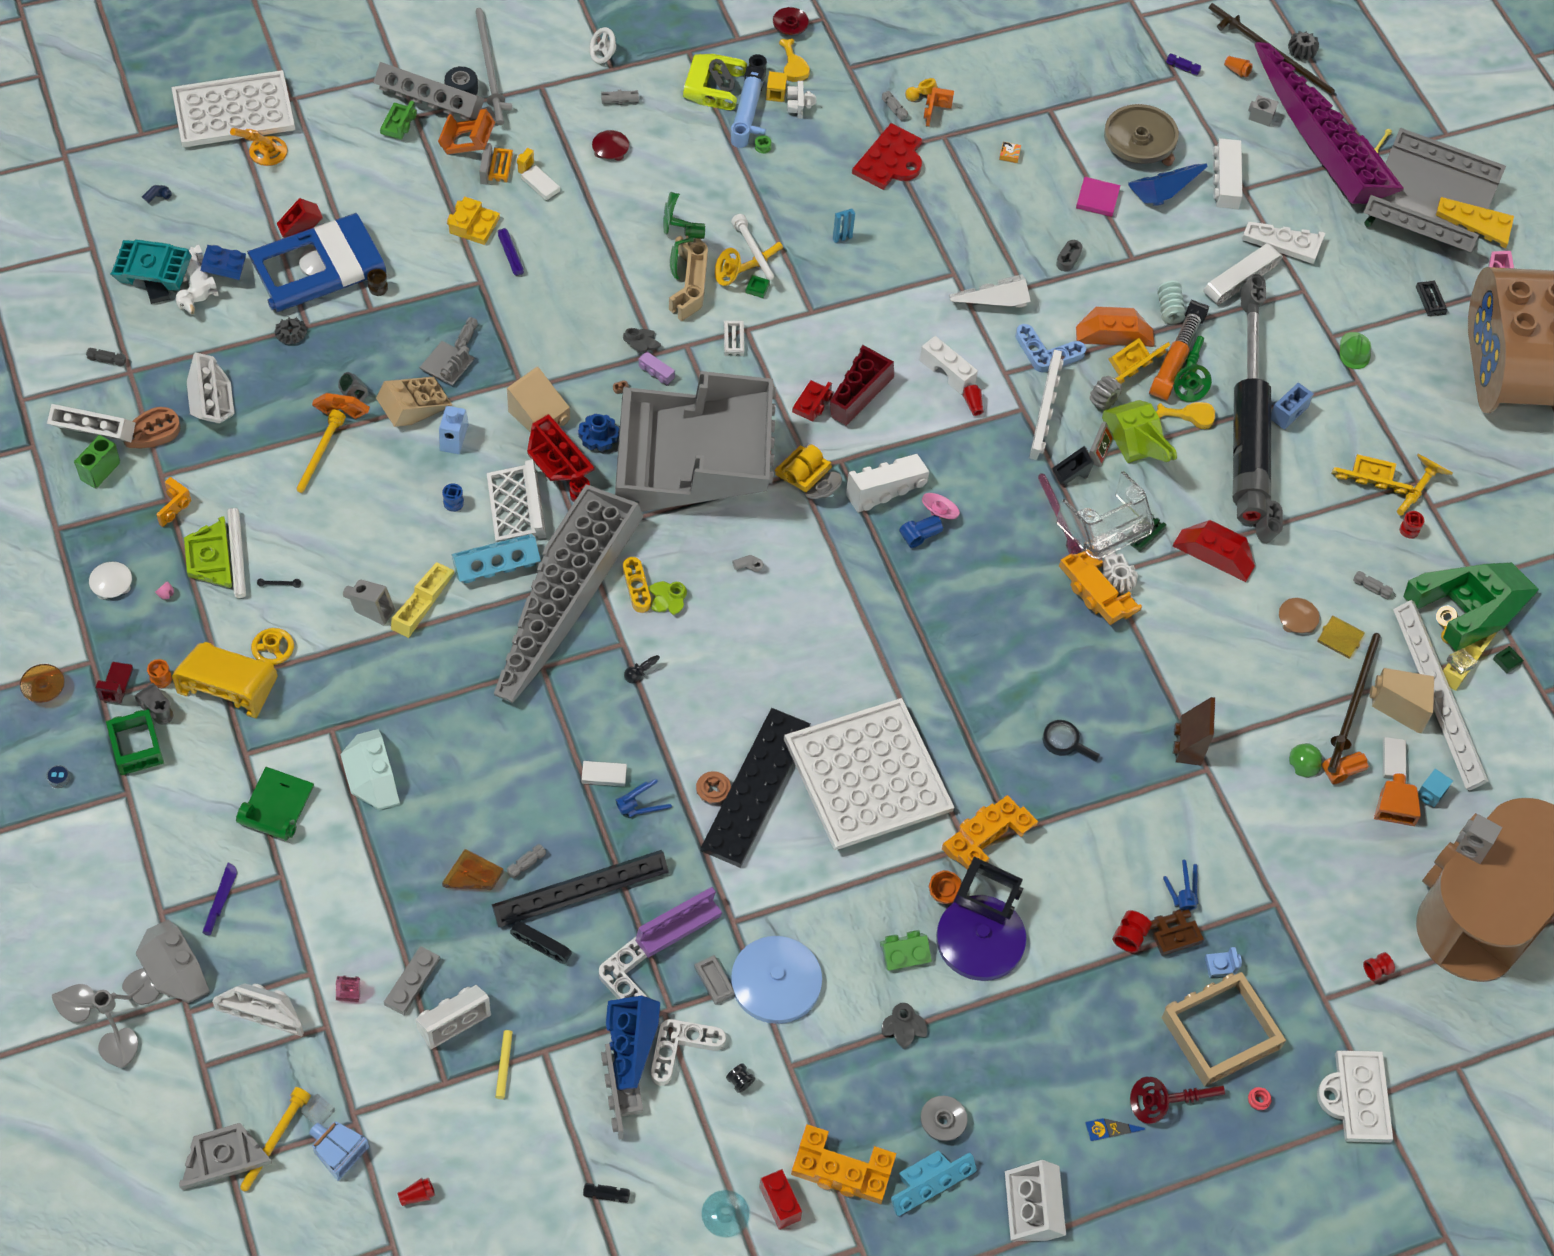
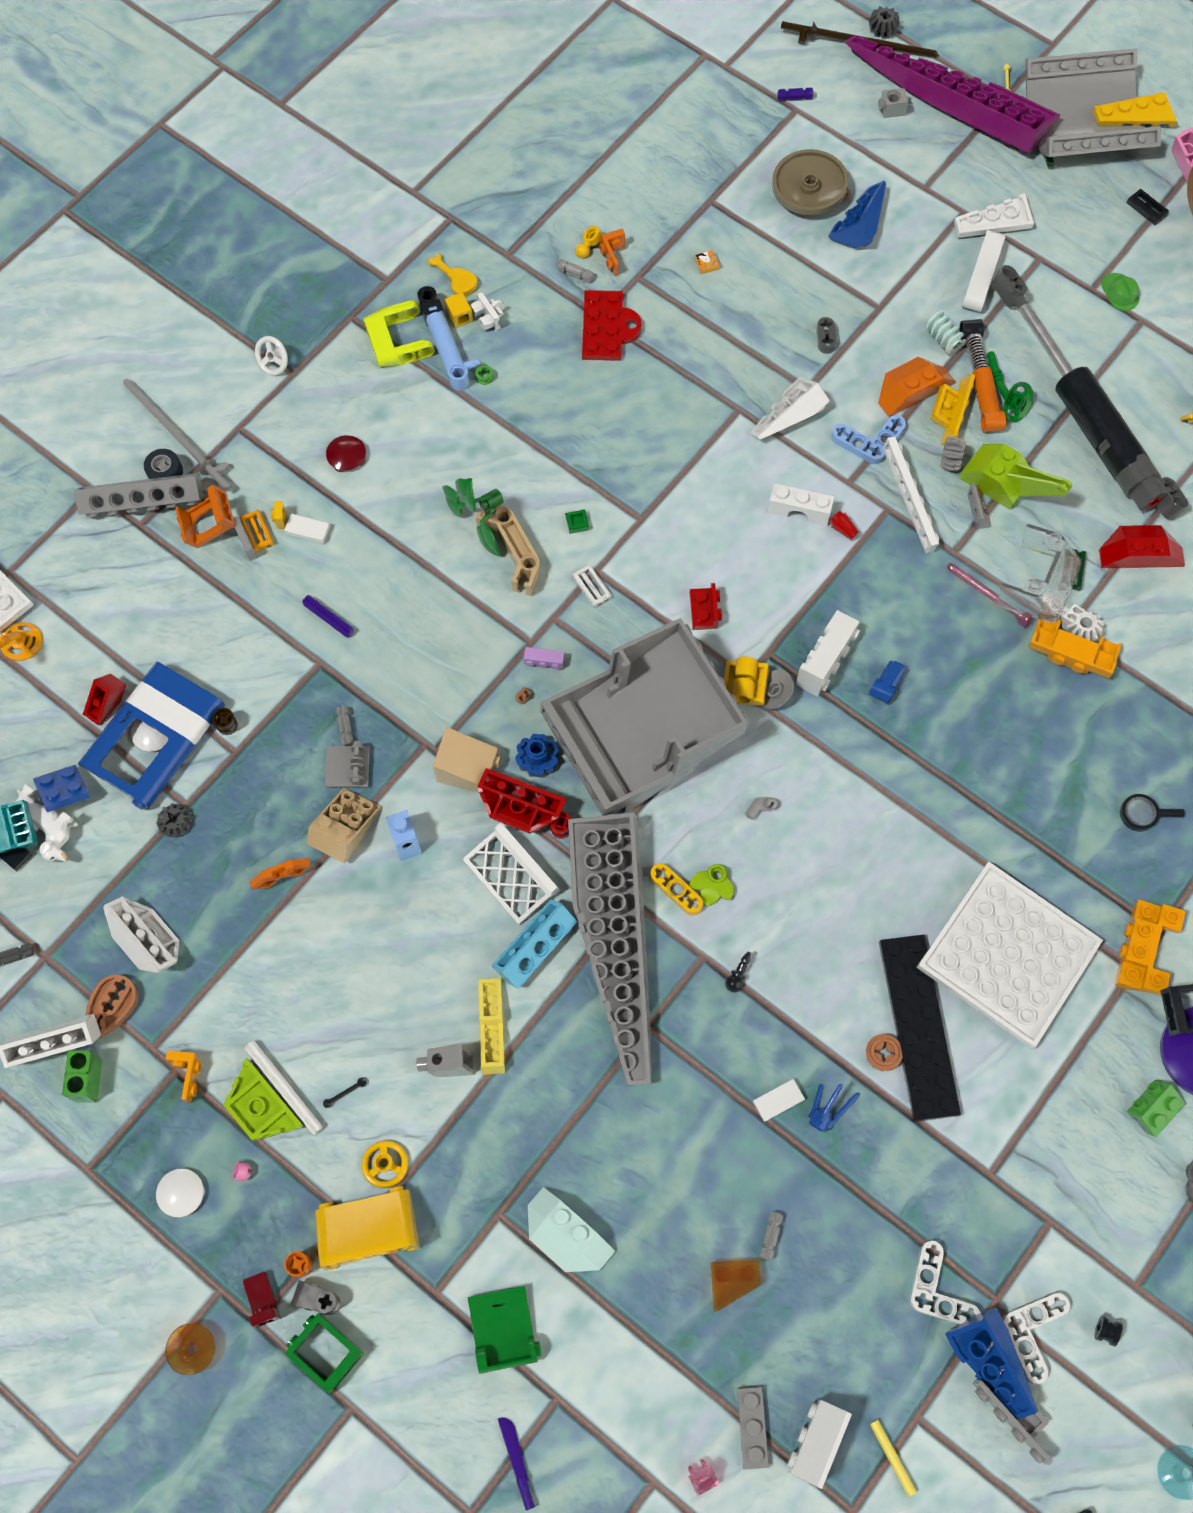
camera: 25 degrees left, 10 degrees up
tile [46,765,70,788] -> none
yellow piece [297,410,346,493] -> none
flat silver rock [338,372,368,402] -> none
bright green bracket [380,101,417,140] -> none
blue wheel [442,483,464,512] -> none
yellow plate [447,196,500,245] -> none
black plate [491,850,669,927] -> none
black beam [510,921,572,964] -> none
light grey pin [601,89,639,105] -> none
dark grey plate [623,328,661,352] -> none
medium lavender fence [635,887,722,958] -> none
light grey tile [694,955,734,1005] -> none
dark grey beam [709,59,735,92] -> none
yellow dish [715,242,783,286] -> none
white piece [731,214,774,280] -> none
light blue dish [731,936,822,1024] -> none
dark red dish [773,7,809,35] -> none
dark red wedge [830,344,894,426] -> none
dark azure tile [833,208,855,243] -> none
bright pink dish [922,493,960,519] -> none
orange hair [928,870,961,904] -> none
black slope [1052,446,1094,486] -> none
dark pink tile [1076,177,1121,217] -> none
yellow piece [1156,402,1215,430] -> none
white brick [1213,138,1242,209] -> none
orange cone [1224,56,1253,77] -> none
medium blue brick [1271,382,1314,430] -> none

